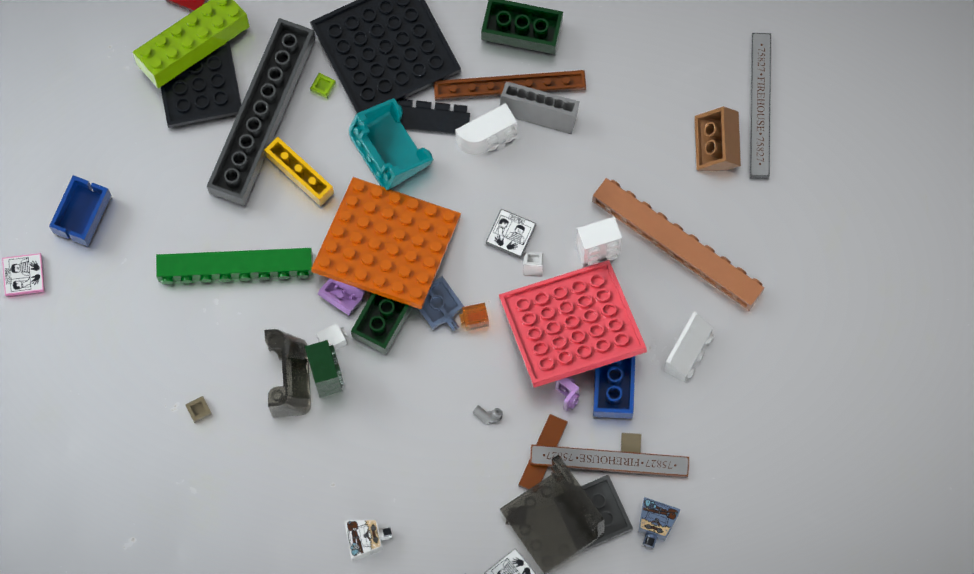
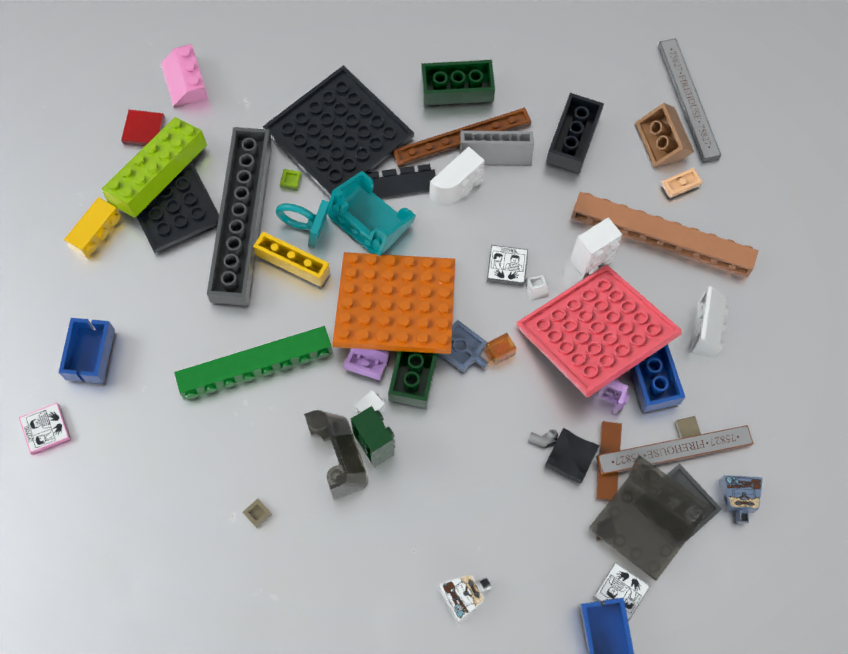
camera: 20 degrees left, 5 degrees down
none -> yellow brick [64,197,121,258]
none -> teal tile [276,200,329,249]
none -> black brick [545,428,599,484]
none -> black brick [546,93,604,173]
none -> light nougat plate [661,168,703,198]

